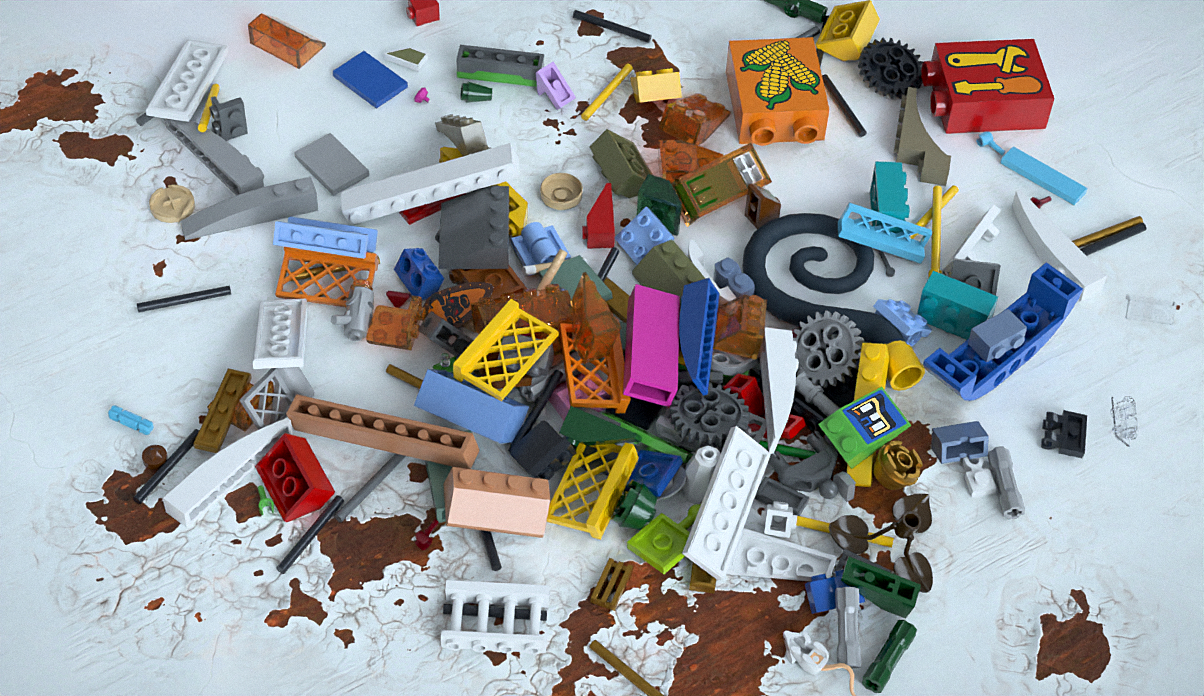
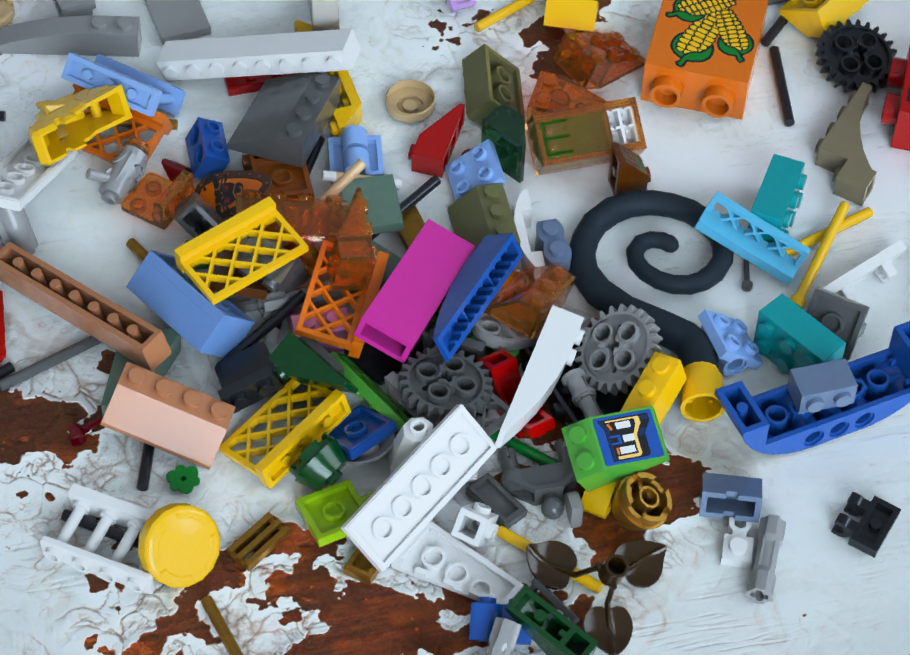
camera: 20 degrees right, 0 degrees up
none -> yellow animal [28,84,133,166]
none -> yellow piece [138,503,220,588]
none -> green plant [166,465,200,494]

